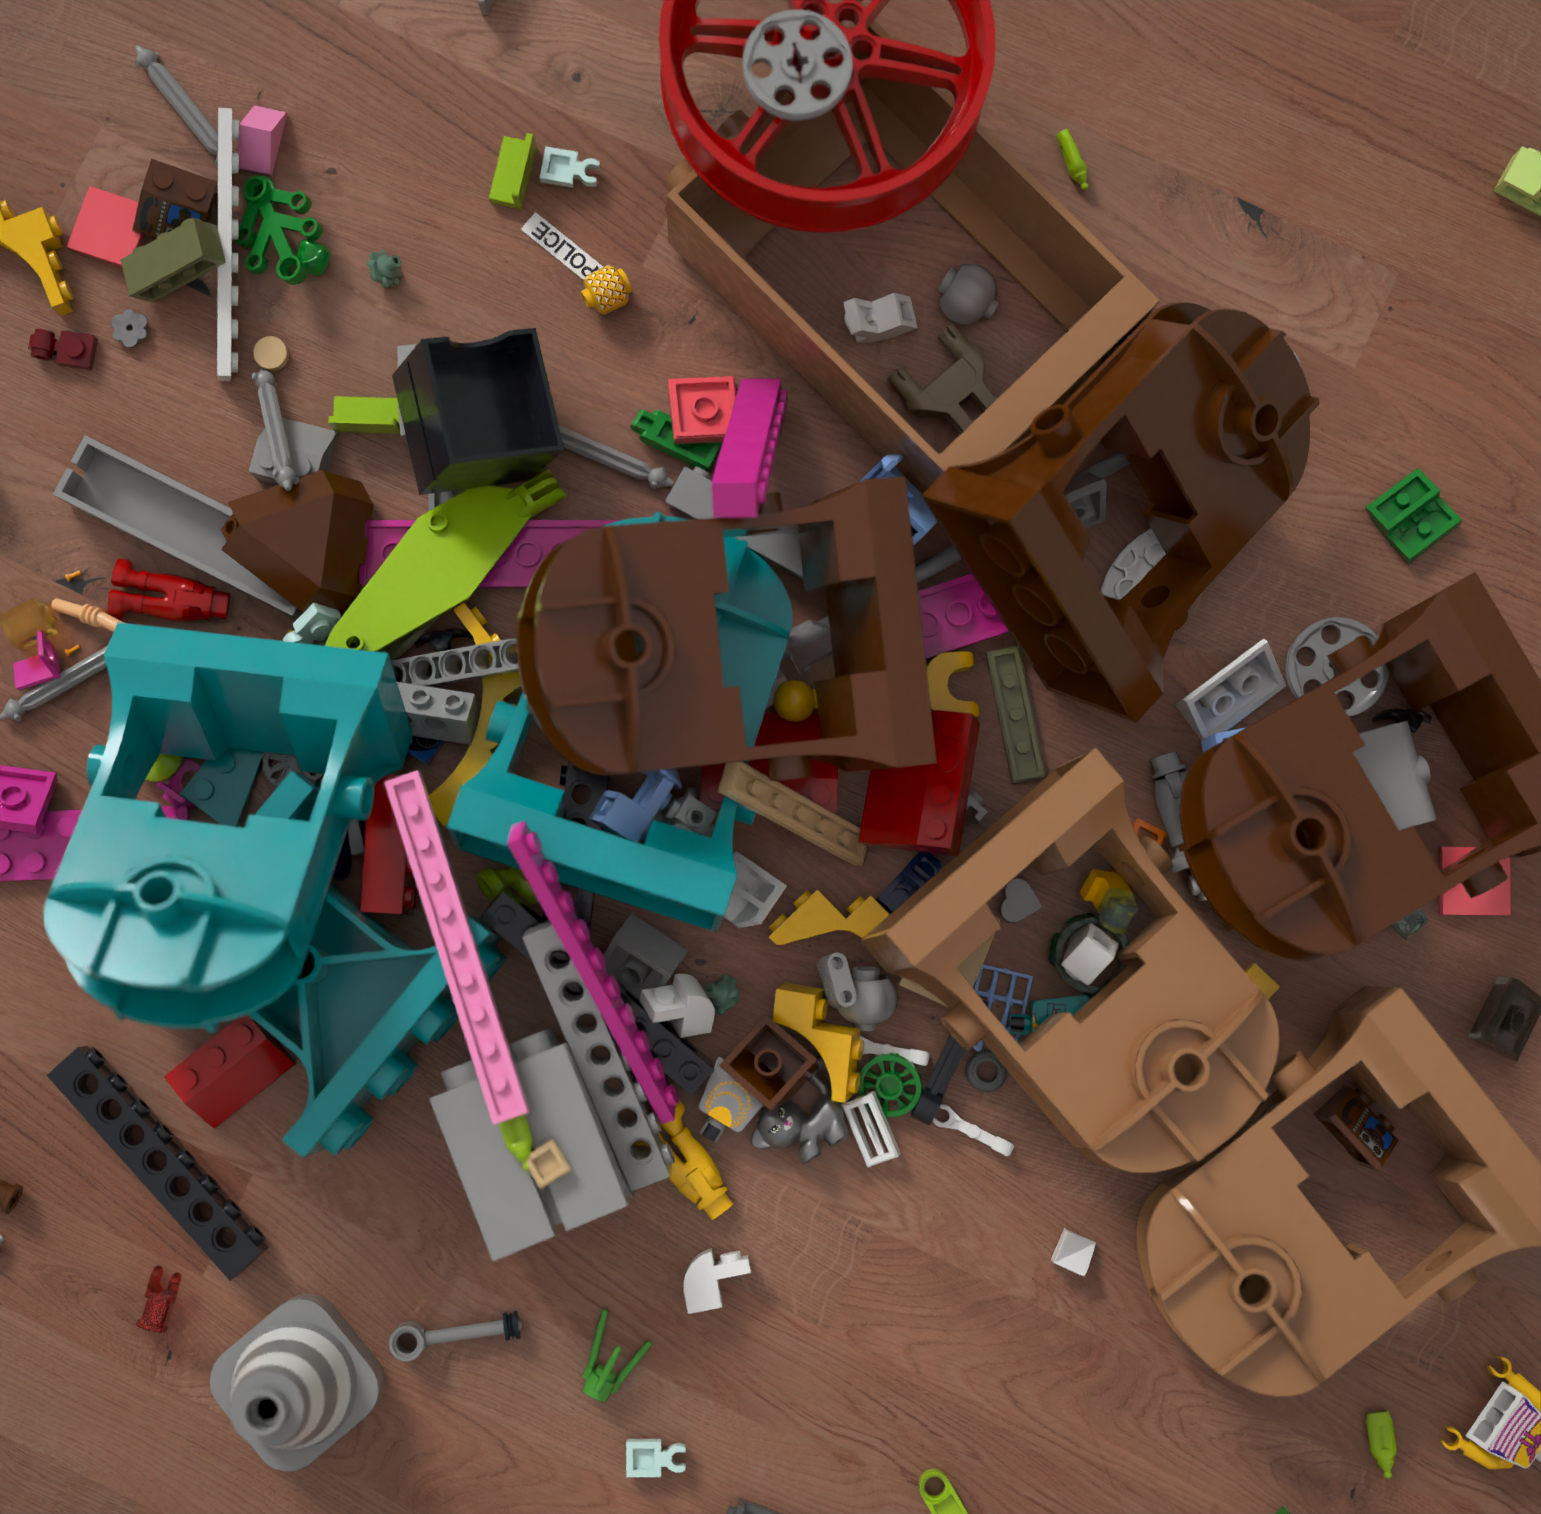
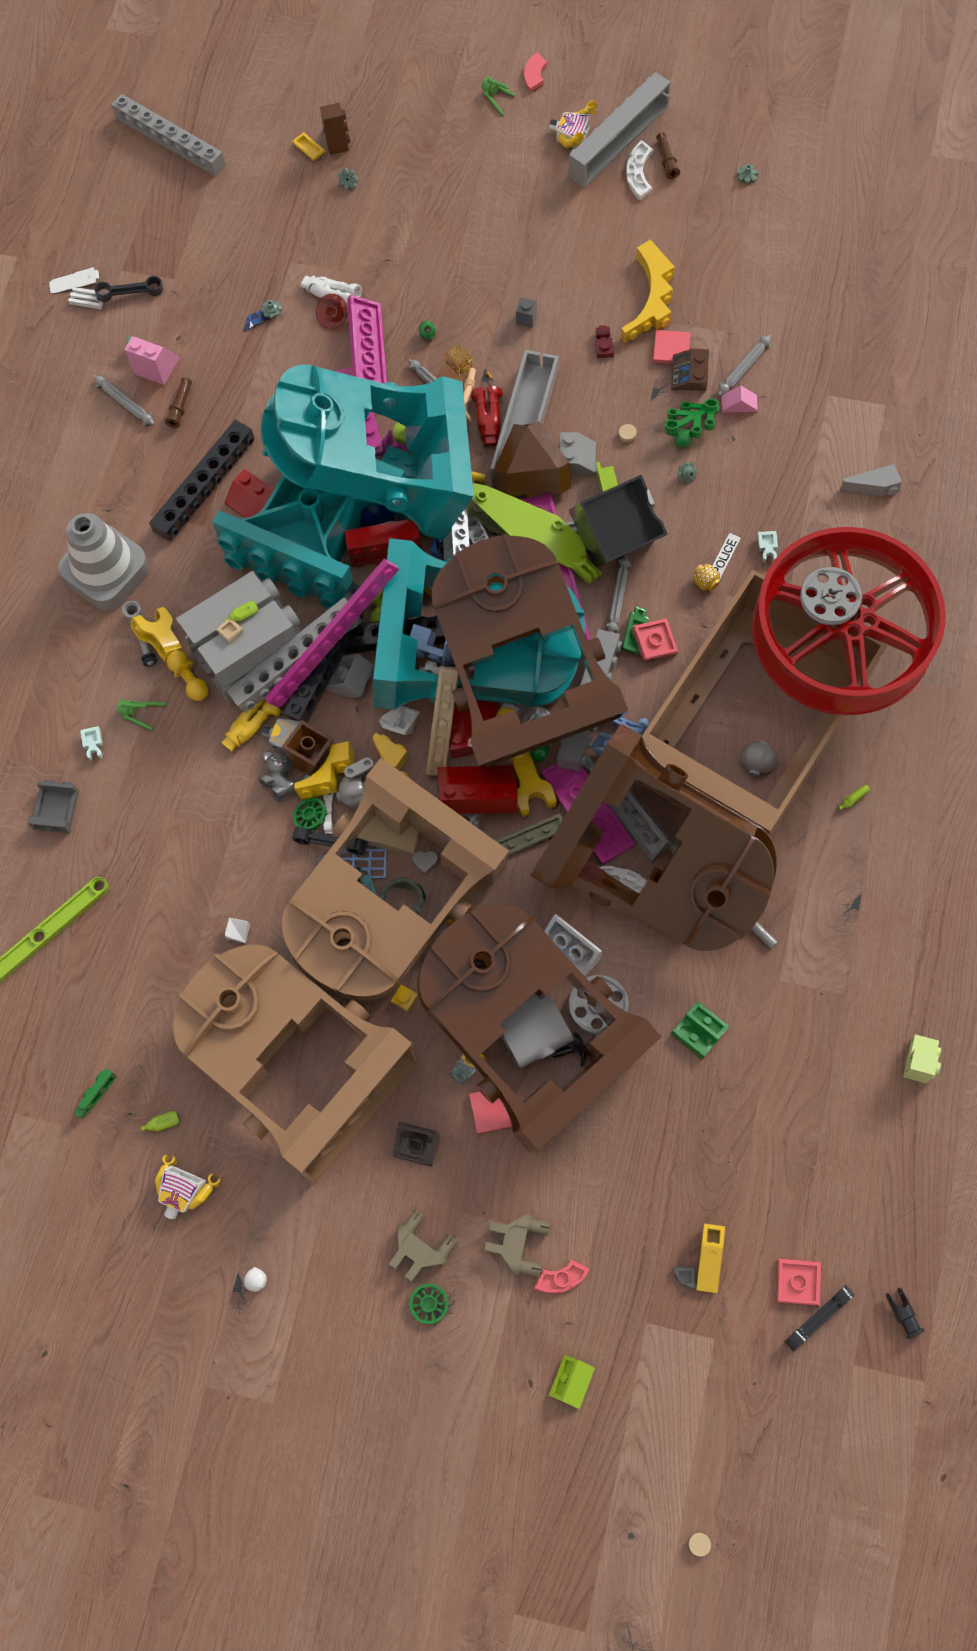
camera: 85 degrees right, 15 degrees down
dark pink bracket [13,631,61,691] -> none
flat silver plant [111,309,148,348] -> none
olive brick [120,218,226,302] -> none
clear red piece [136,1266,182,1333] -> none
white plate [217,108,239,382] -> none
light grey wheel [252,367,299,491] -> none
light aqua plate [283,602,341,644] -> none
bright pink plate [384,770,530,1125] -> none
lime panel [489,133,537,209] -> none
white brick [639,974,715,1038] -> none
white brick [683,1248,751,1314] -> none
sand green plant [704,974,740,1015] -> none
dark pink brick [711,378,788,517] -> none
white tile [842,1091,901,1167] -> none
white brick [843,293,918,343] -> none
dark tan connector [887,323,997,435] -> none
white piece [933,1104,1014,1156] -> none
white slope [1061,923,1118,986] -> none
leg [1079,869,1138,934] -> none
reddish brown slope [1314,1087,1399,1171] -> none
none -> yellow piece [131,607,209,701]

